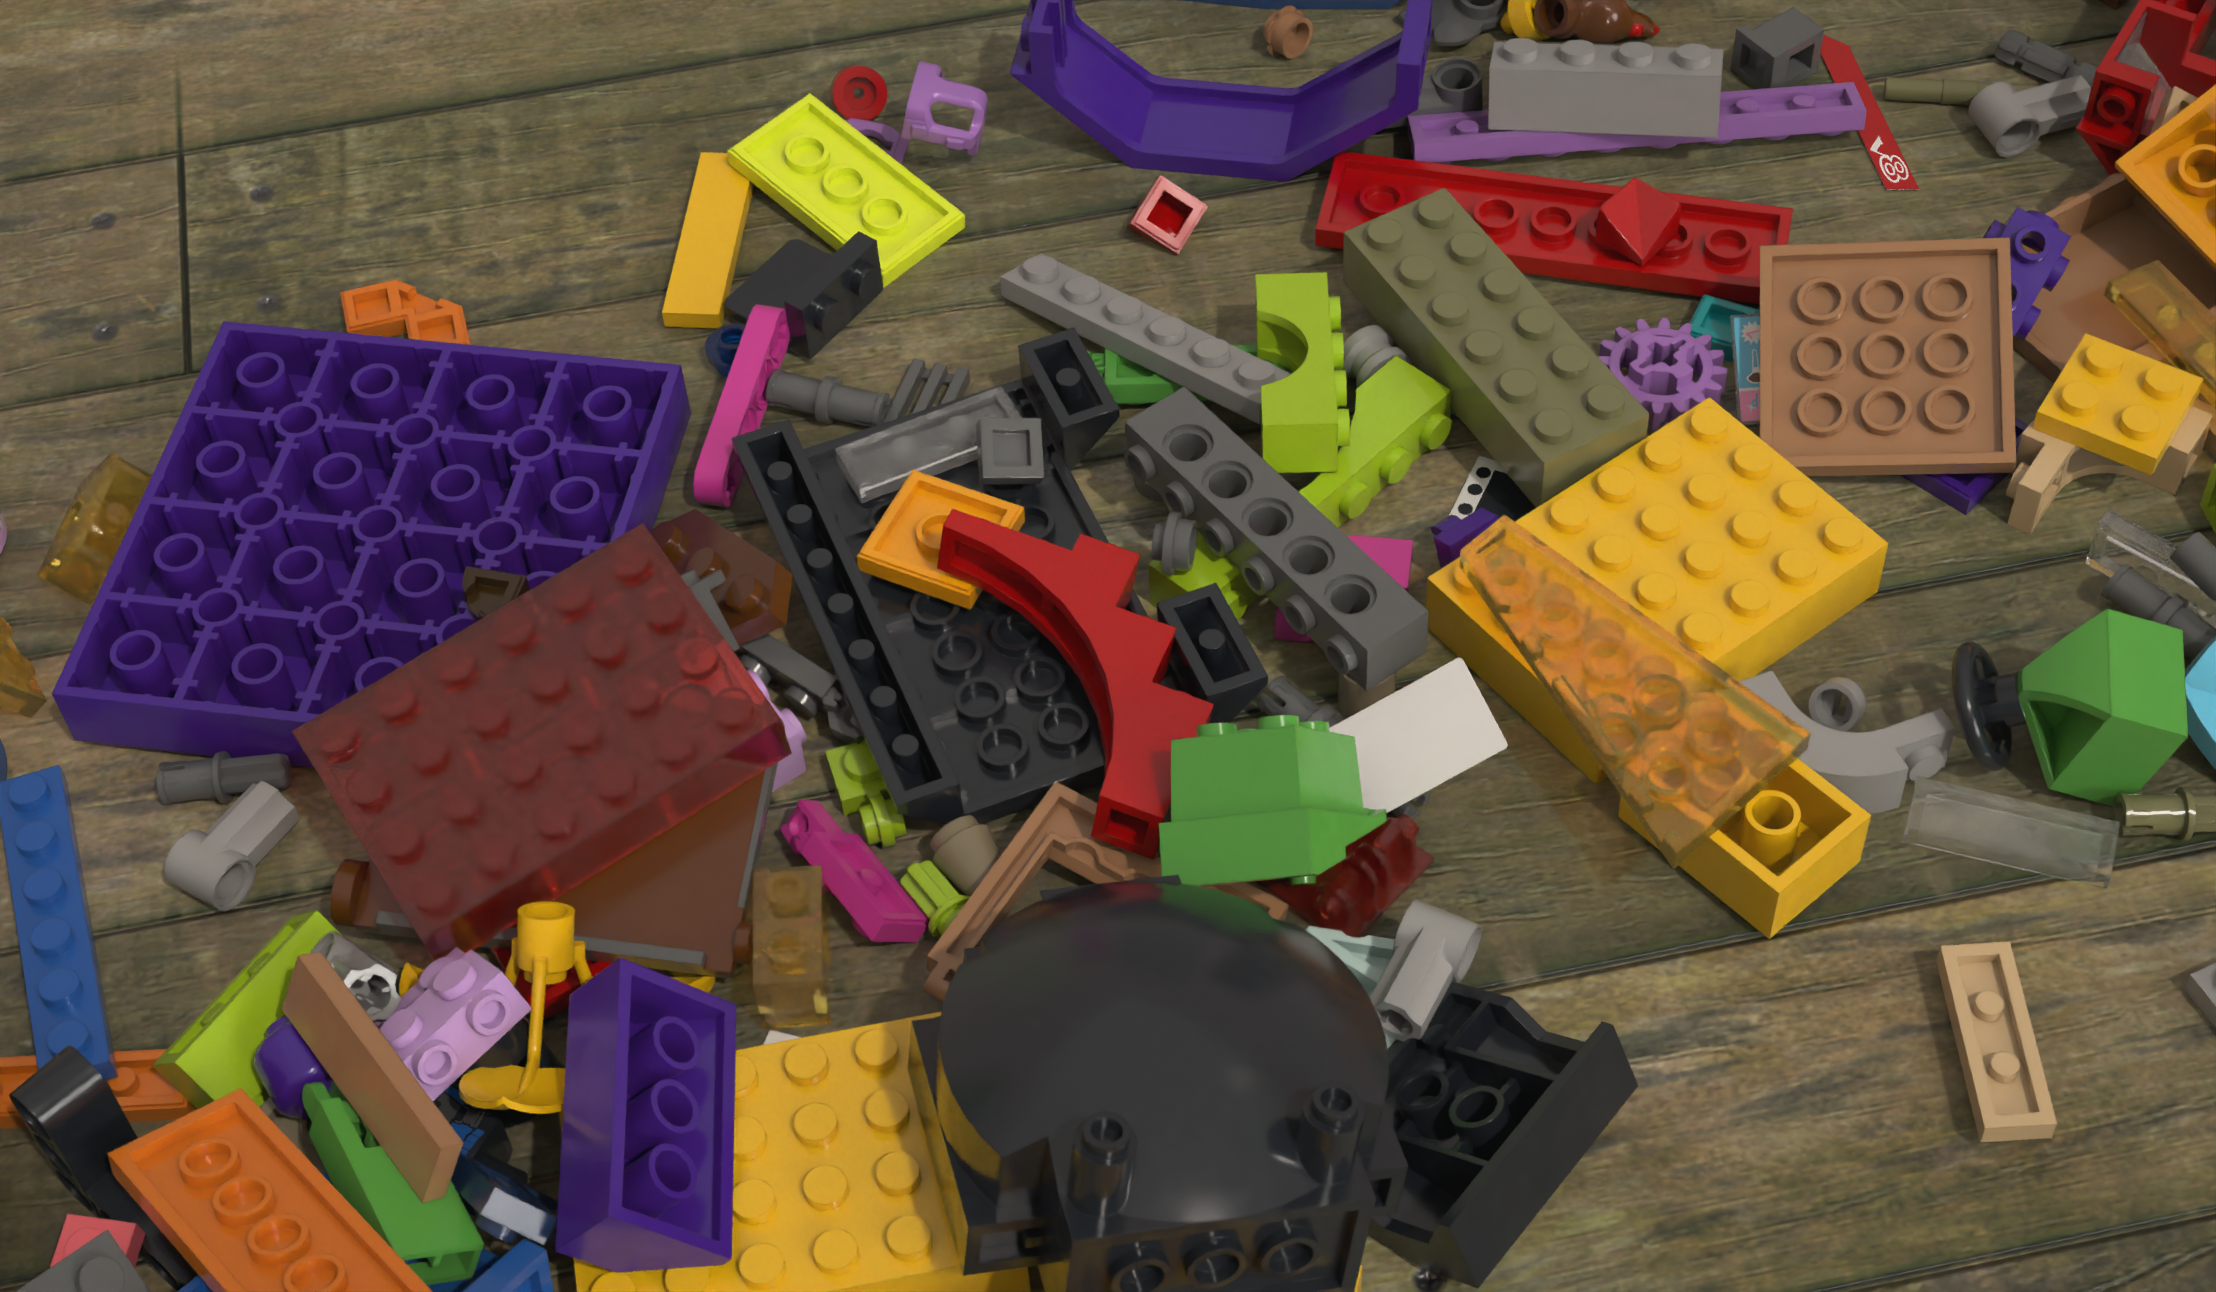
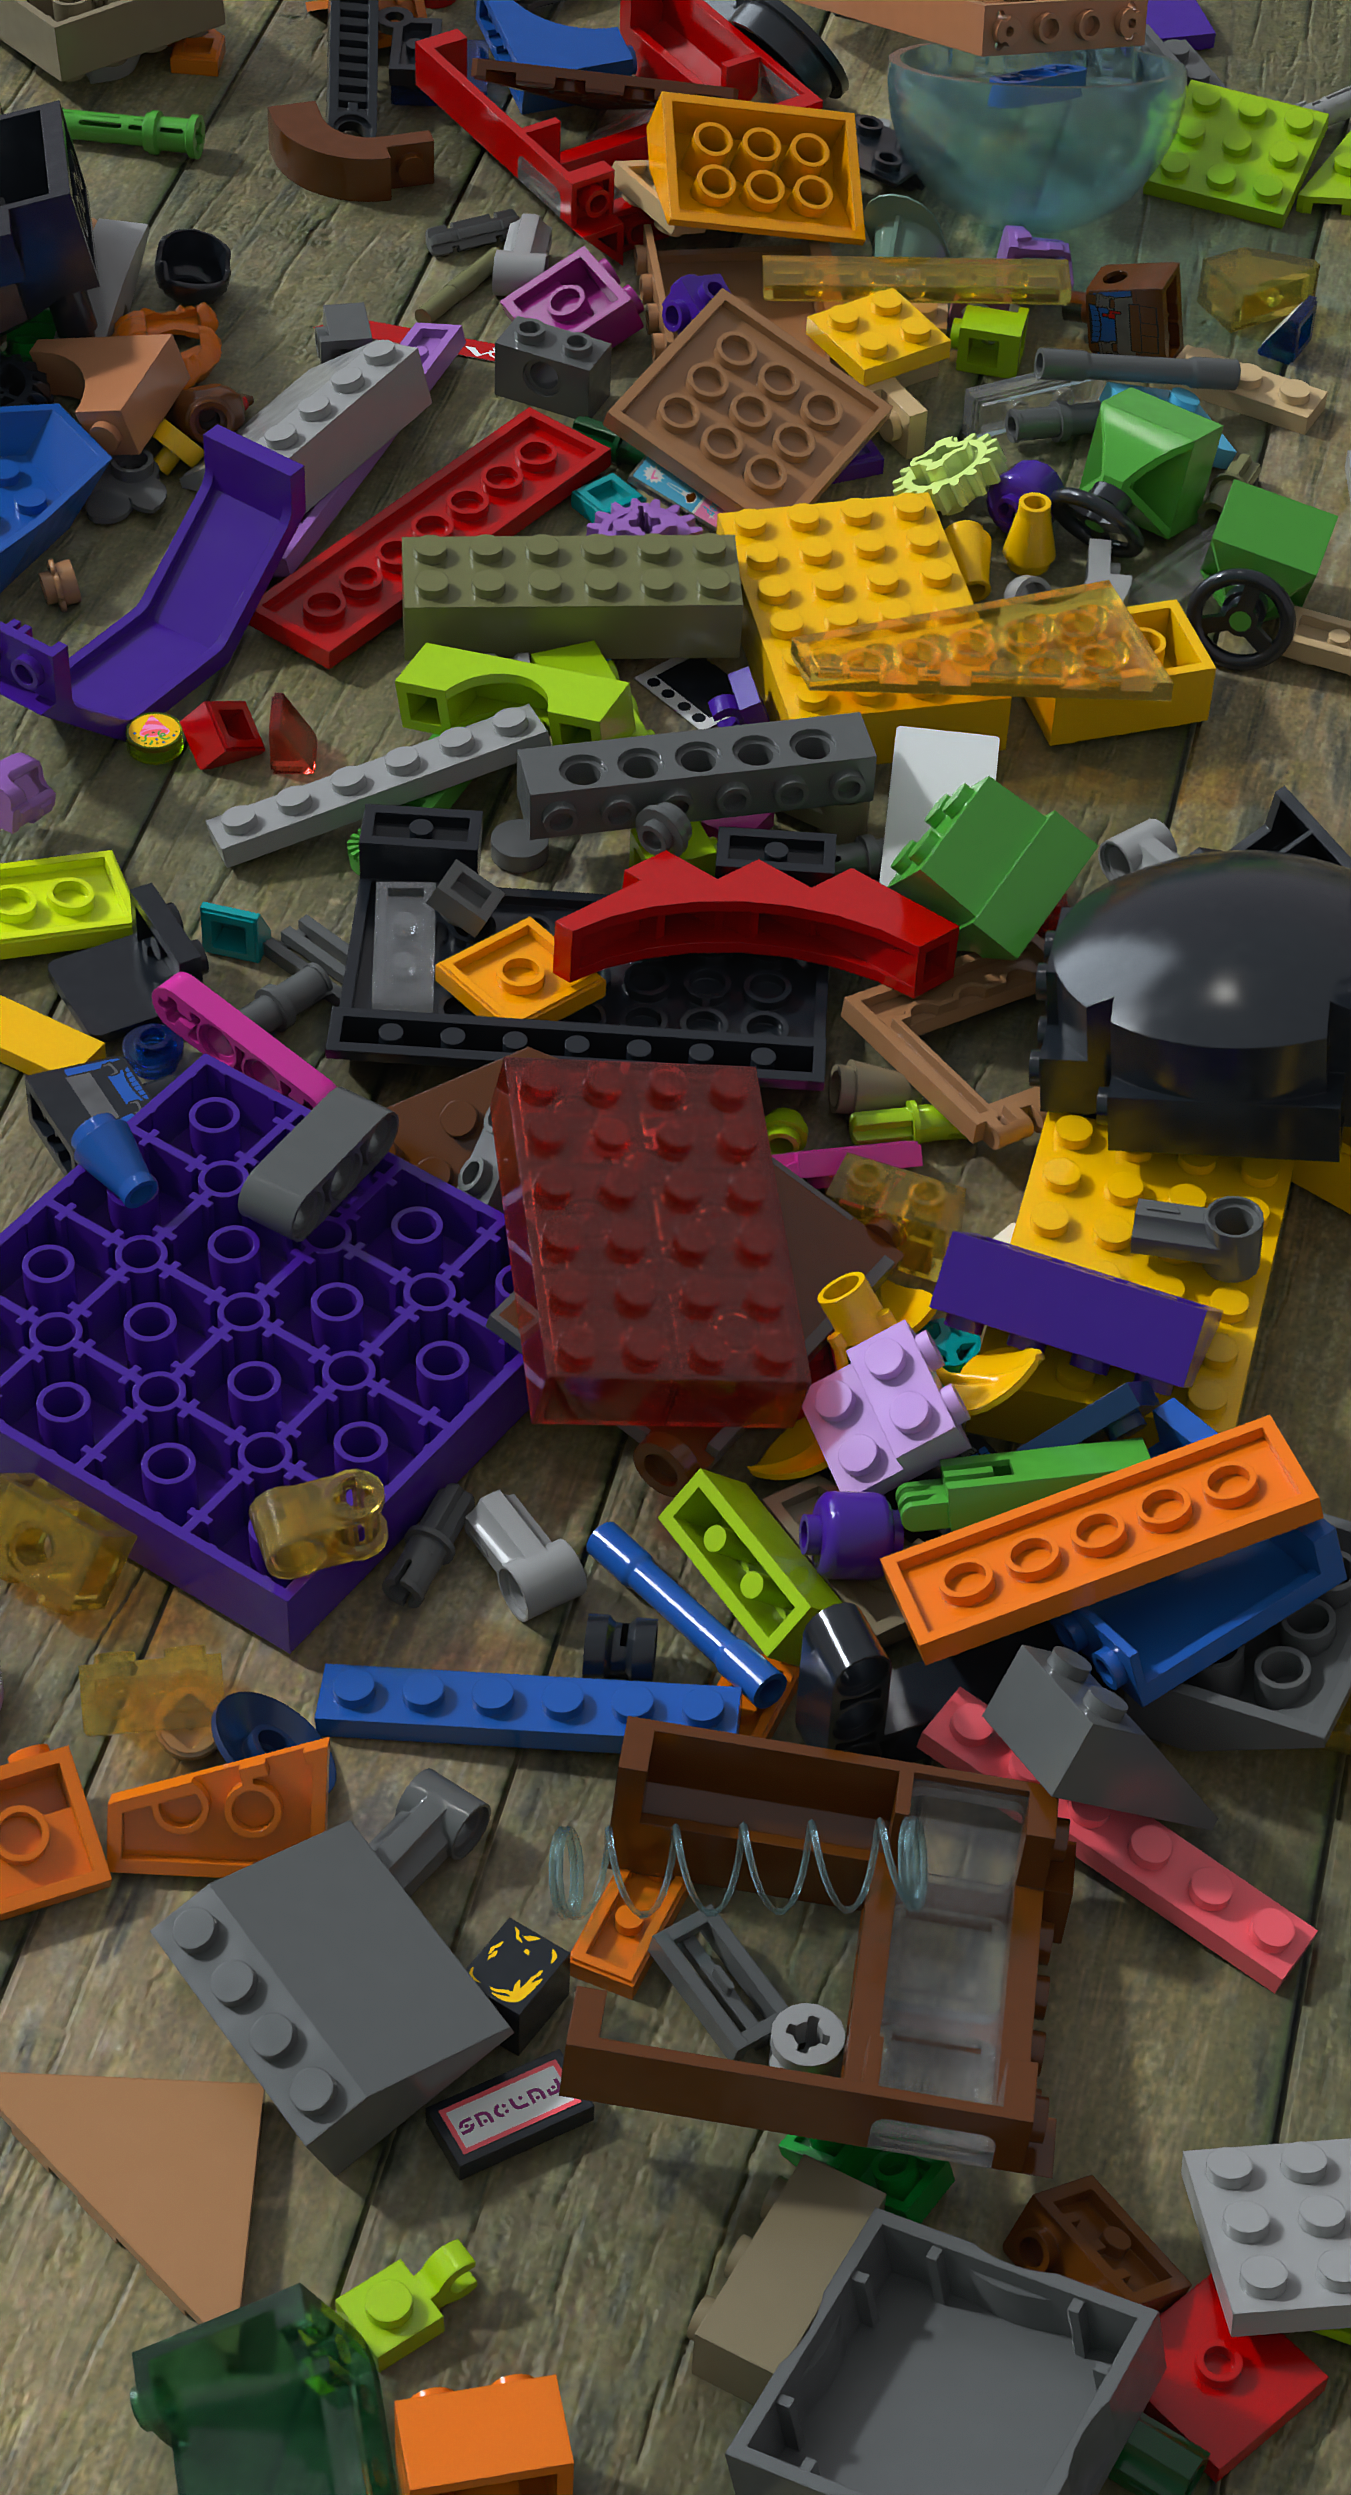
camera: 70 degrees left, 5 degrees down
medium nougat tile [282,952,463,1203] -> none
light grey piece [309,931,402,1021] -> none
dark brown tile [462,566,530,639] -> none
red slope [1595,177,1681,266] -> none
none -> black torso [25,1056,176,1176]
none -> blue cone [71,1113,158,1208]
none -> tile [126,712,184,765]
none -> teal slope [200,902,272,963]
none -> dark grey beam [238,1087,399,1242]
none -> clear yellow piece [249,1469,388,1580]
none -> clear red slope [269,693,318,774]
none -> dark grey brick [495,316,612,419]
none -> magenta plate [500,246,645,348]
none -> black wheel [582,1613,658,1682]
none -> blue piece [587,1522,787,1709]
none -> yellowish green gear [892,433,1008,516]
none -> yellow cone [944,520,992,602]
none -> dark purple head [986,460,1064,535]
none -> yellow cone [1003,492,1056,576]
none -> dark grey piece [1131,1196,1264,1283]
none -> bright green piece [1186,479,1338,671]

